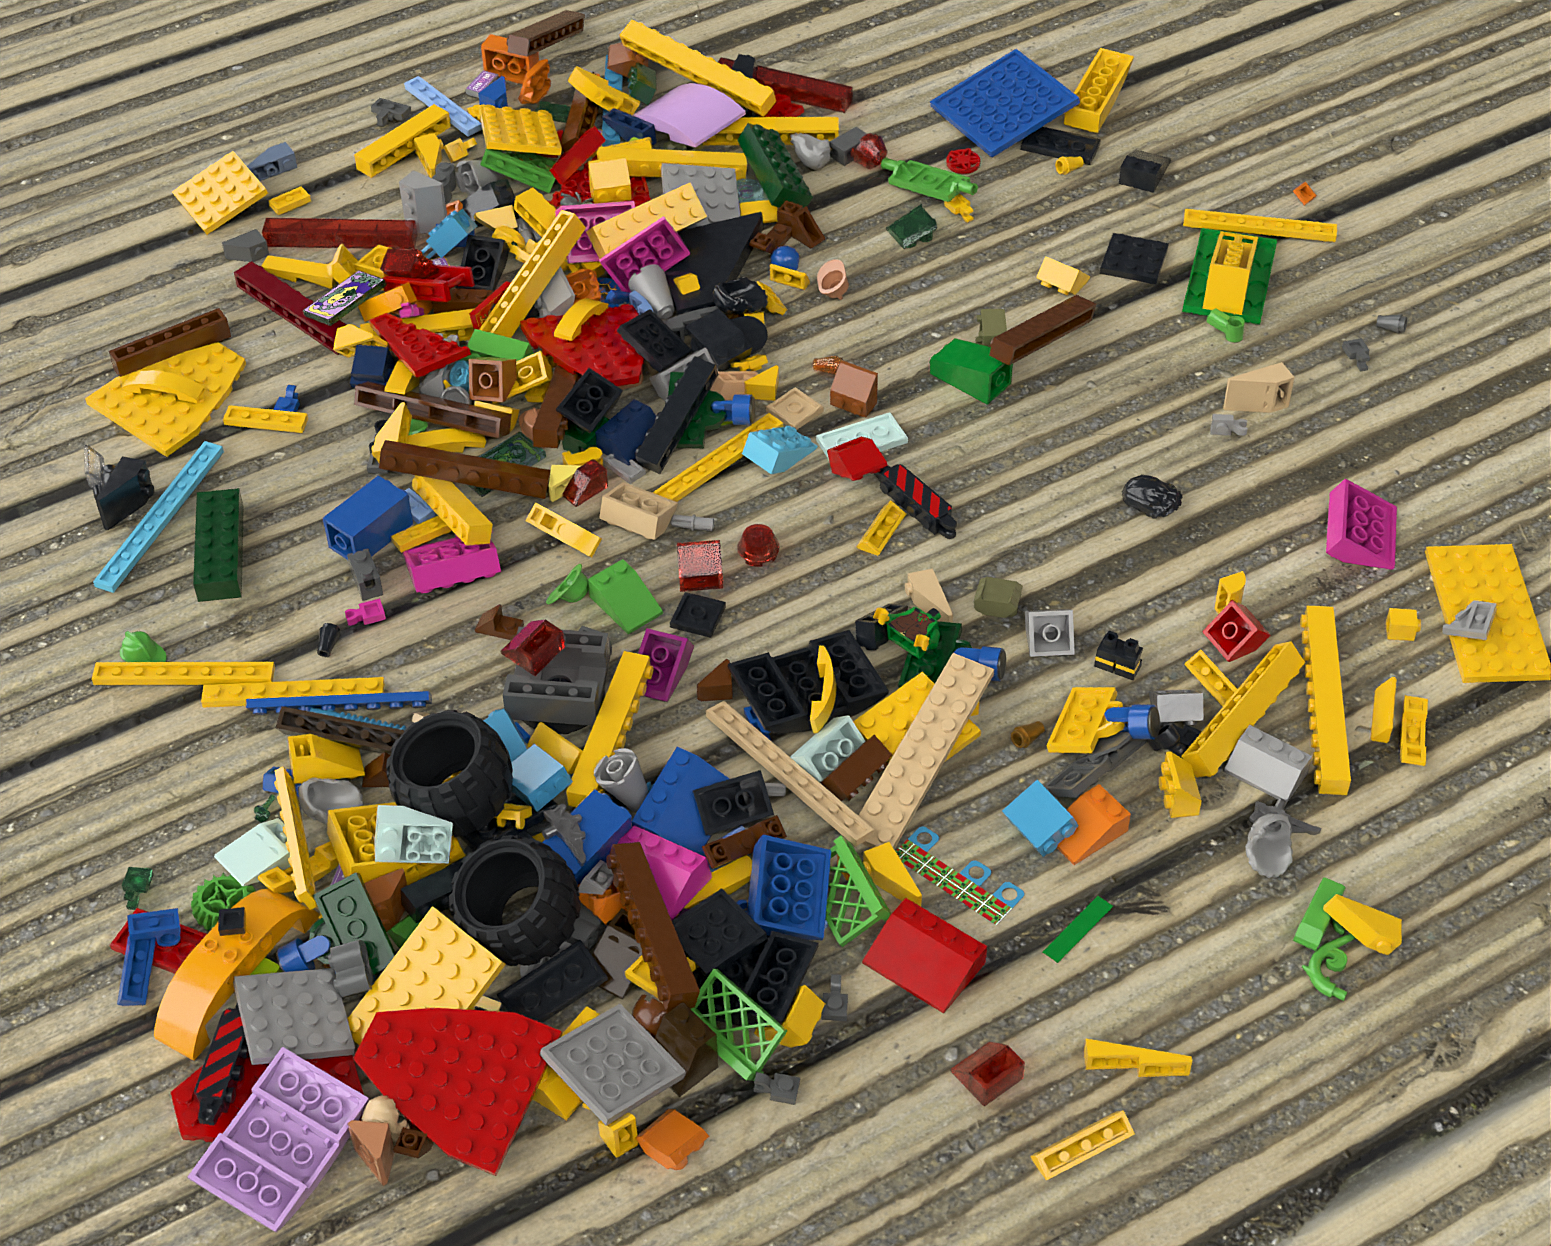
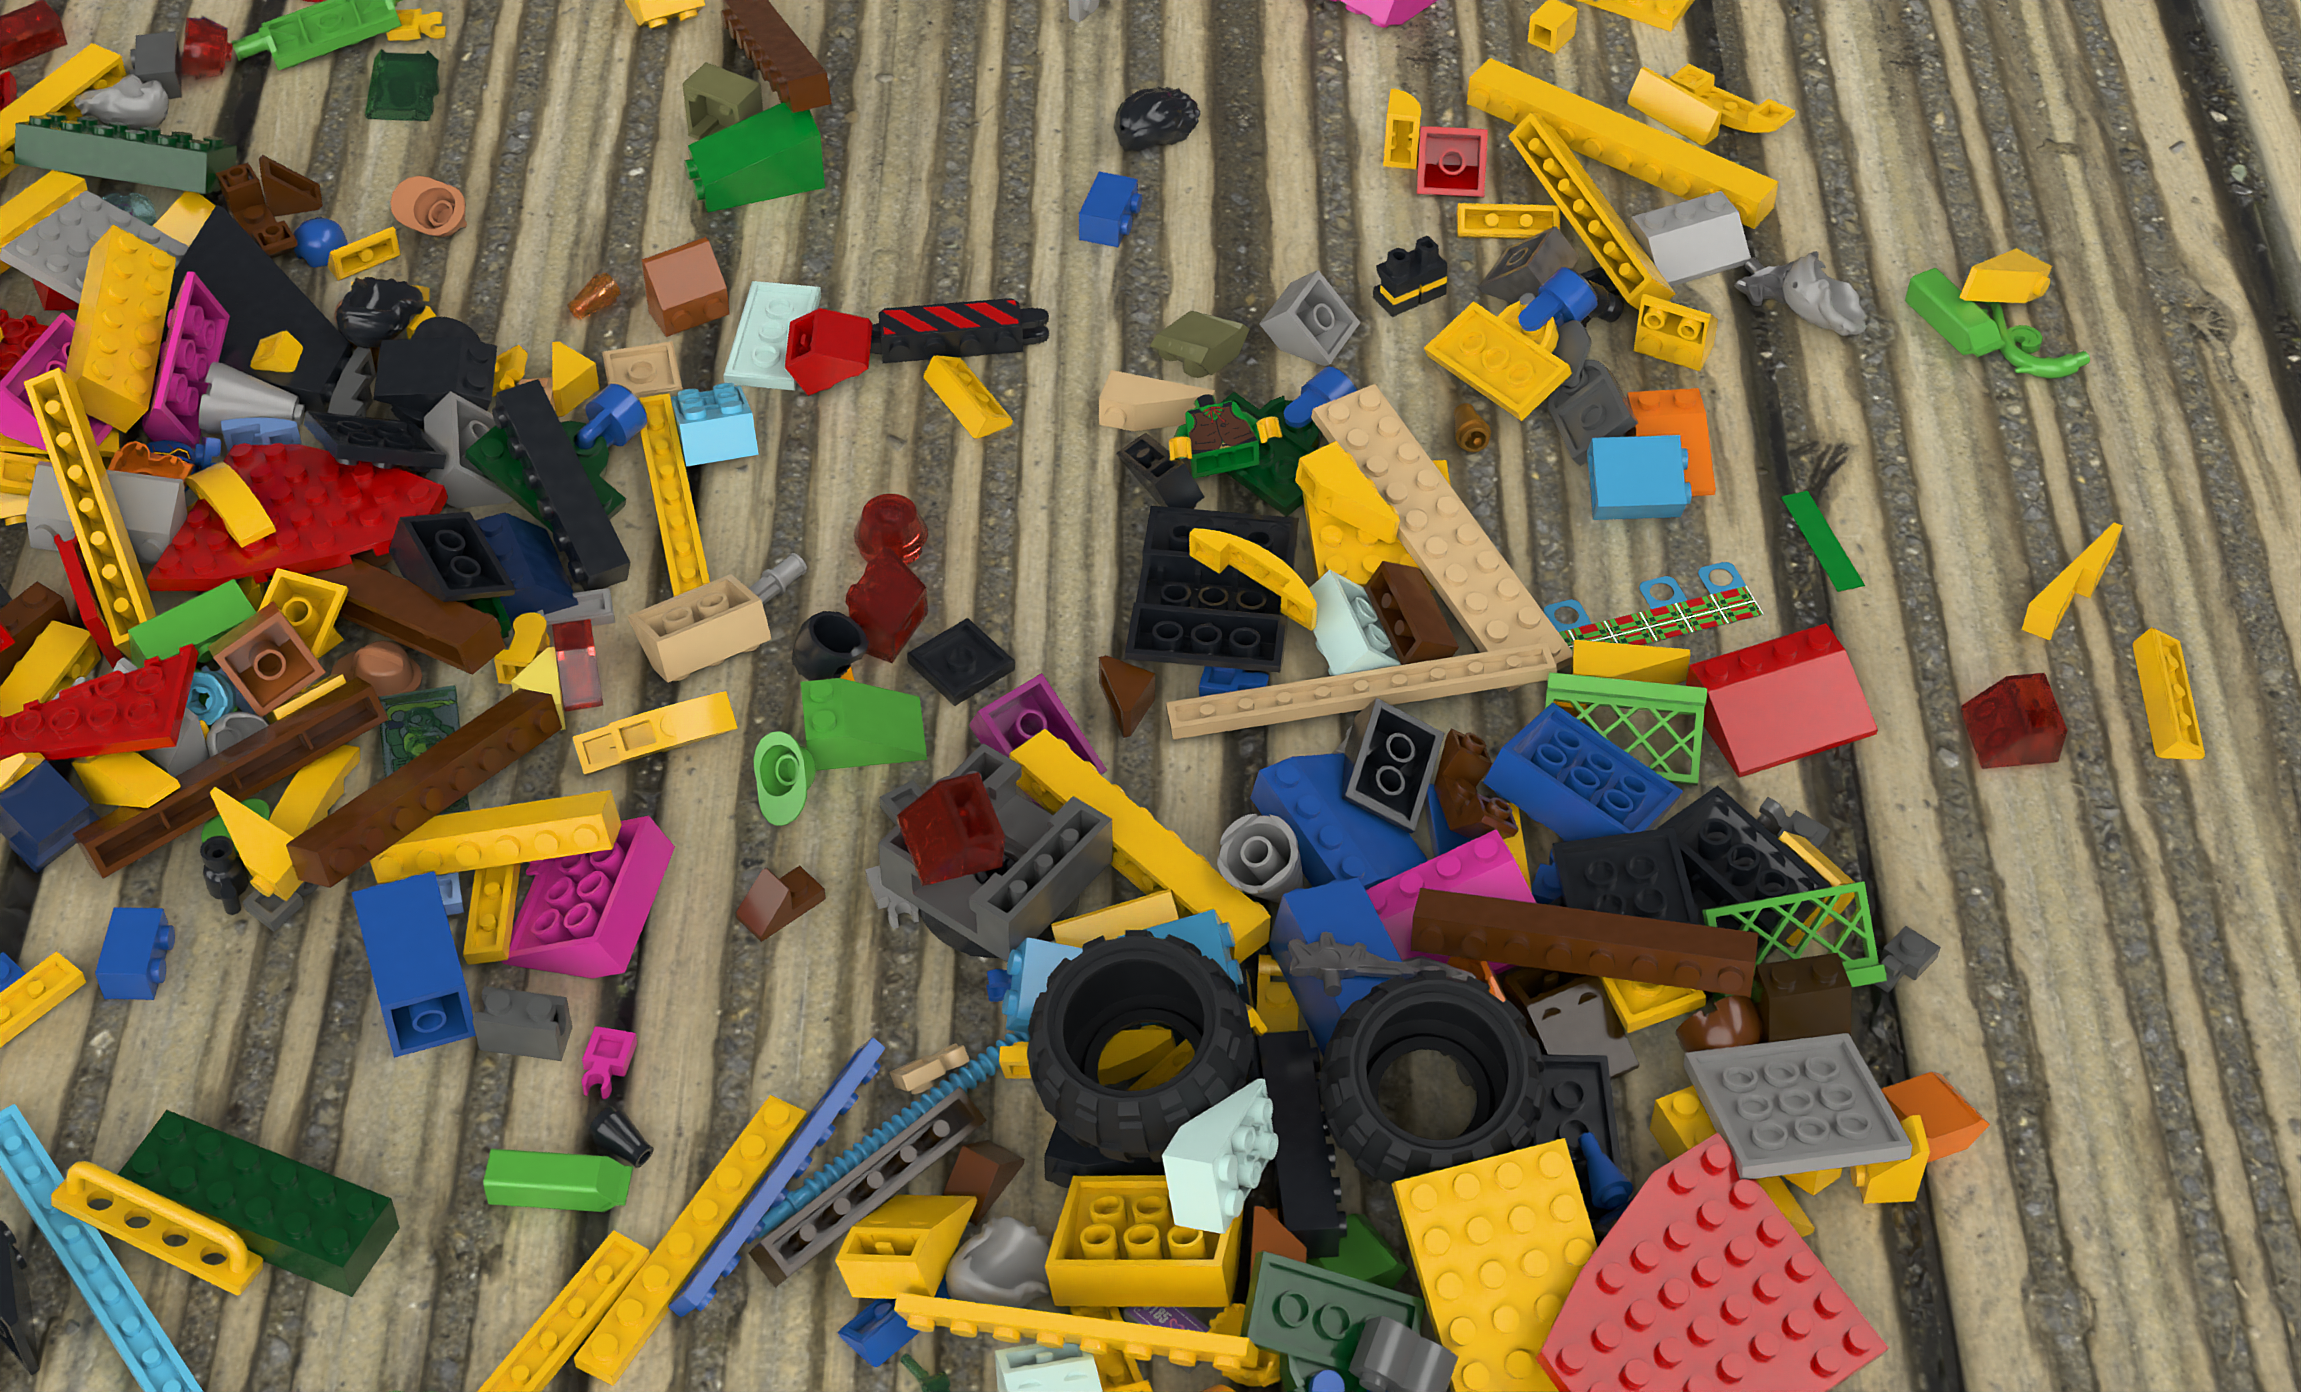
camera: 60 degrees left, 0 degrees up
none -> yellow piece [51,1161,263,1295]
none -> blue brick [95,907,175,1000]
none -> bright green piece [483,1149,633,1212]
none -> black piece [792,611,869,682]
none -> blue brick [1079,171,1142,247]
none -> yellow slope [1295,441,1400,544]
none -> blue cone [1578,1132,1633,1210]

